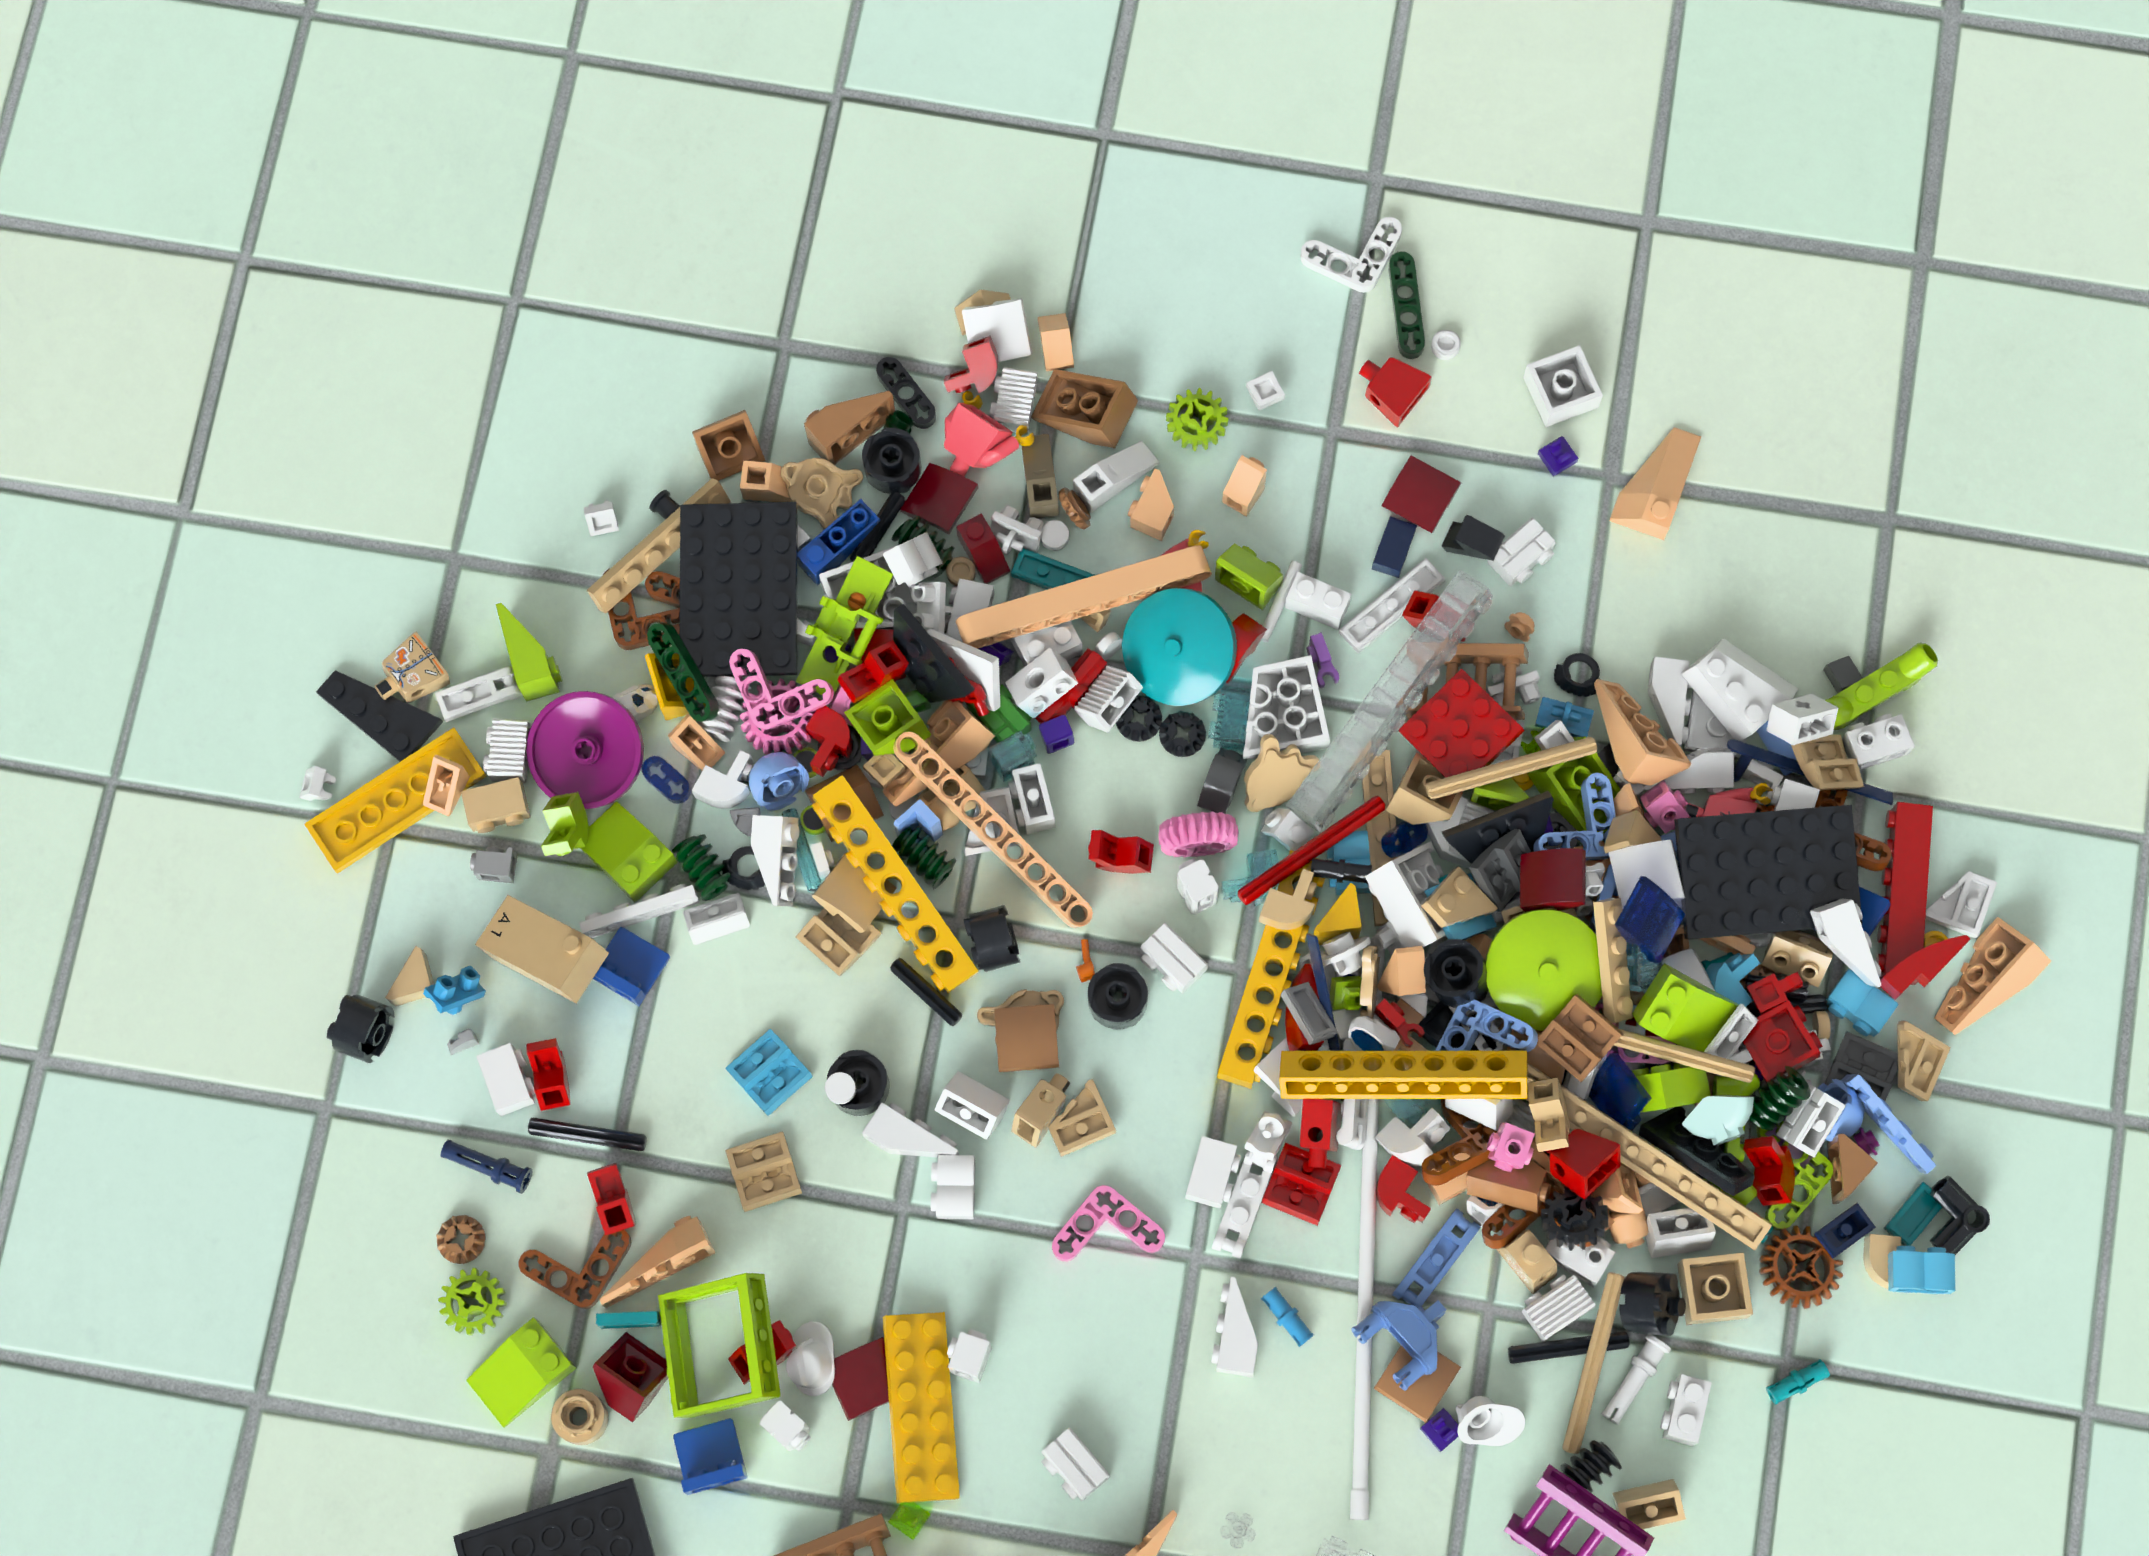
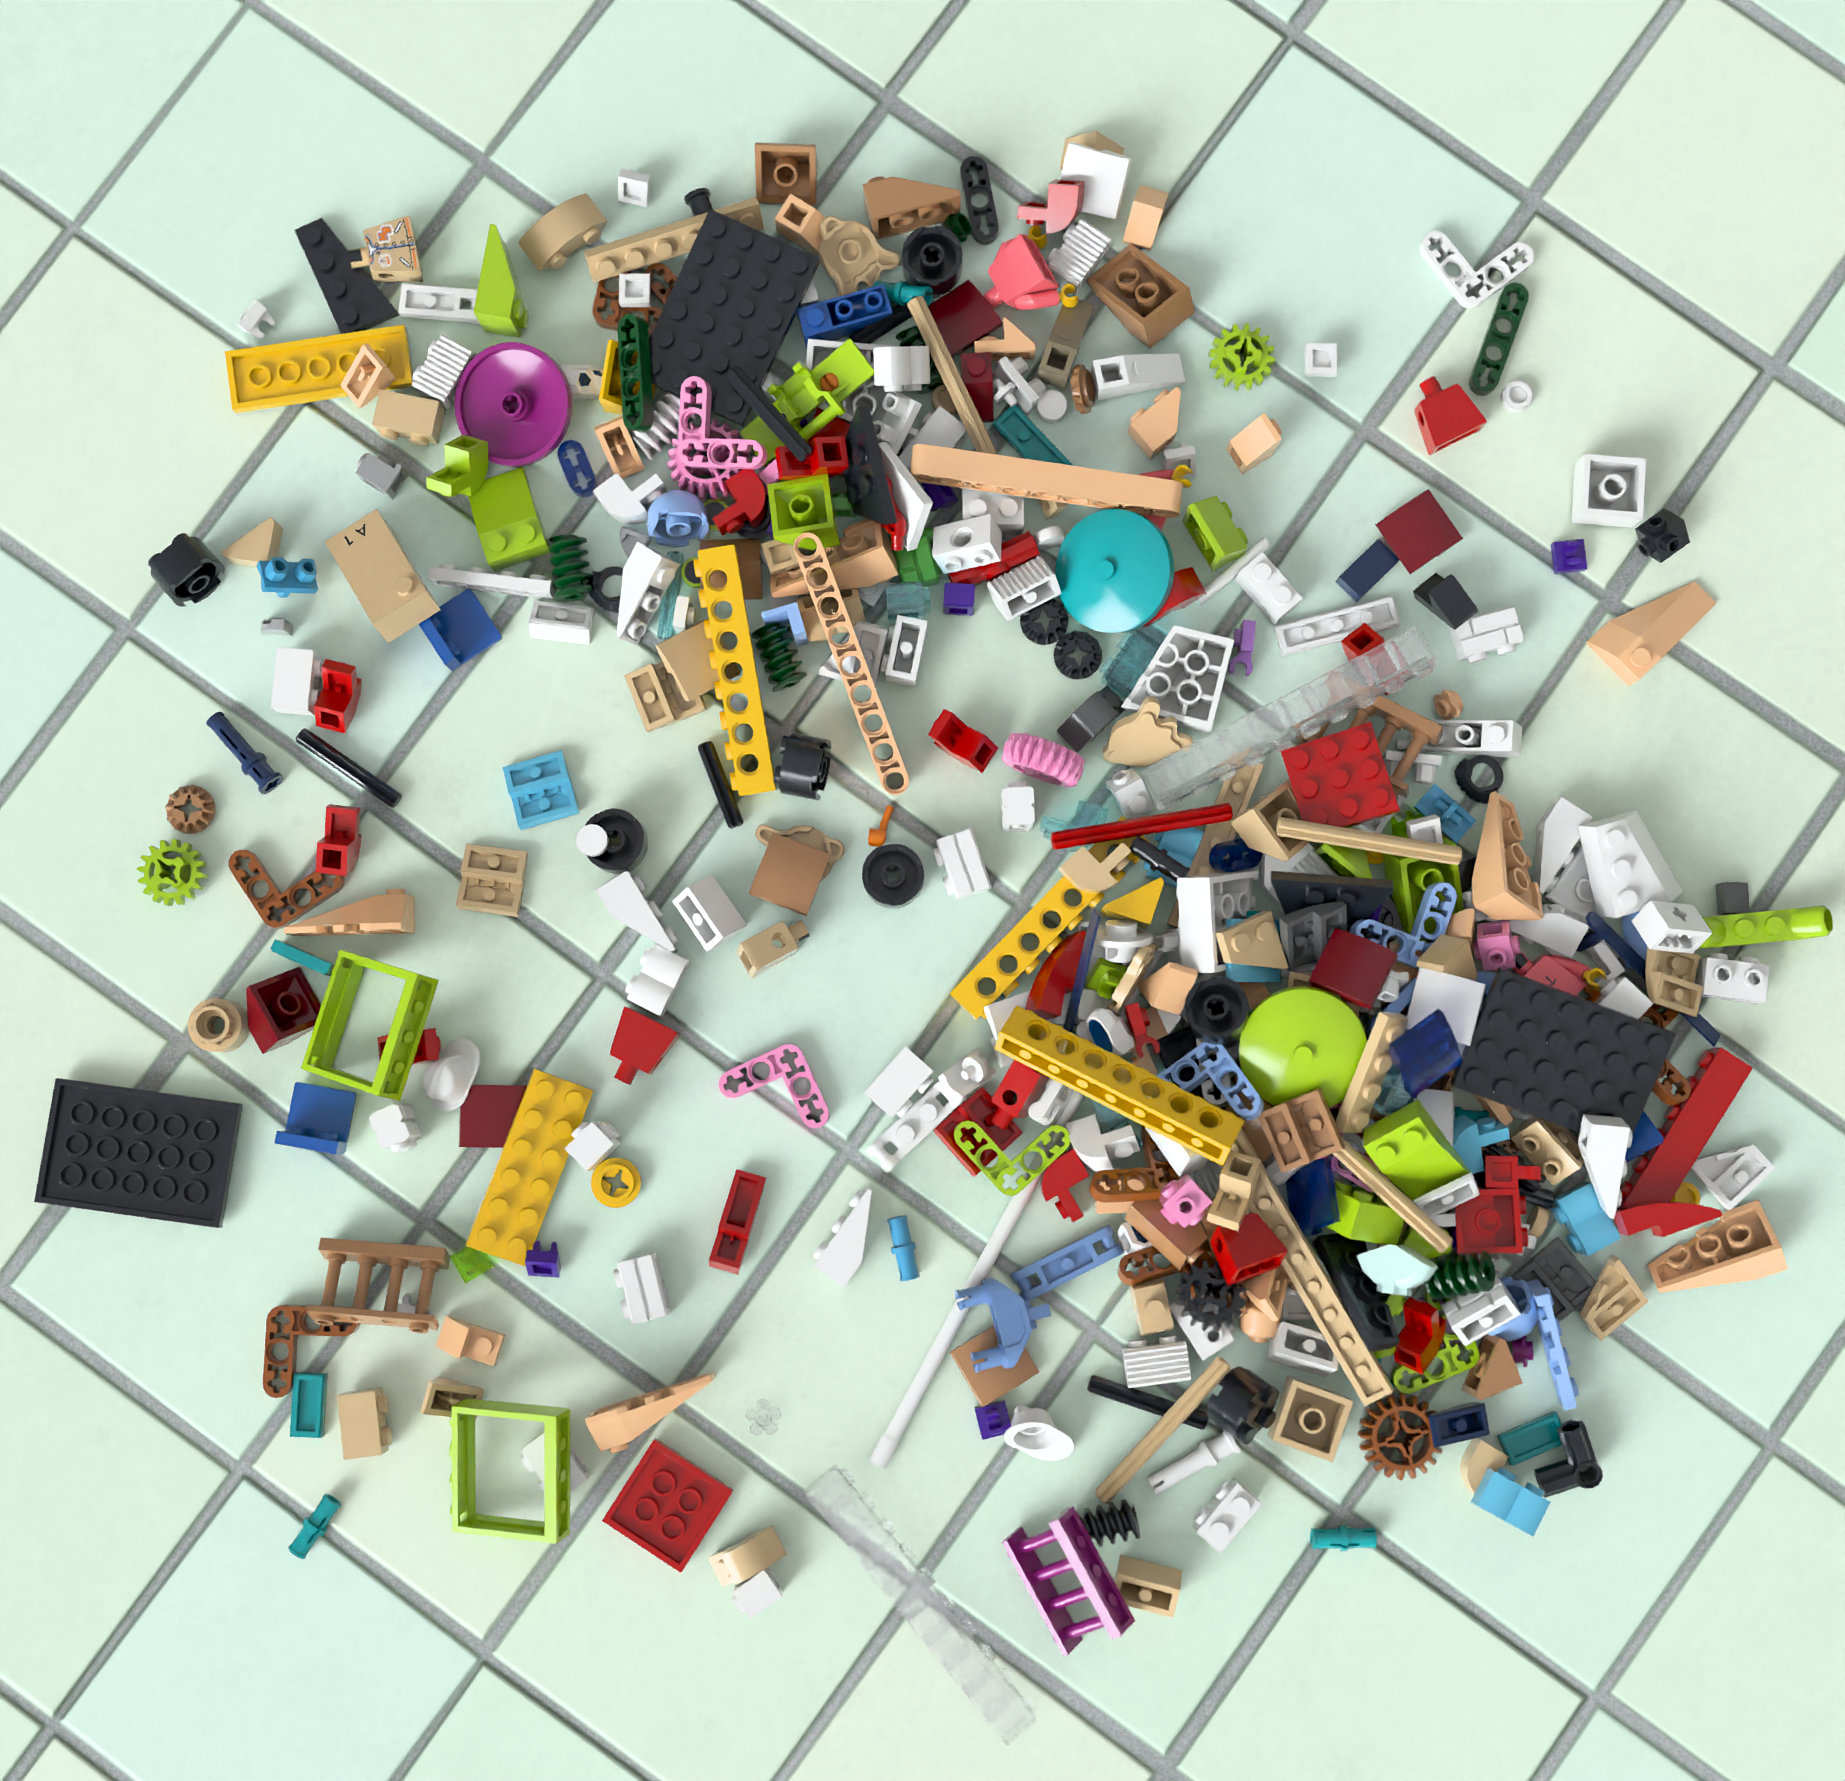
camera: 25 degrees right, 10 degrees up
lime slope [466,1317,576,1428] -> none
tan wing [1048,1079,1116,1157] -> none
light grey tile [1280,982,1337,1045] -> none
none -> tan brick [518,193,607,271]
none -> dark purple tile [525,1241,561,1278]
none -> yellow gear [591,1158,641,1208]
none -> red torso [610,1006,681,1085]
none -> white tile [619,274,651,307]
none -> red slope [709,1169,766,1275]
none -> black axle [726,366,813,462]
none -> teal pin [872,280,933,306]
none -> tan axle [908,296,998,455]
none -> lime beam [954,1121,1070,1196]
none -> light nougat slope [974,317,1036,362]
none -> white tile [1163,443,1196,478]
none -> white slope [1427,720,1522,757]
none -> black brick [1635,508,1690,563]

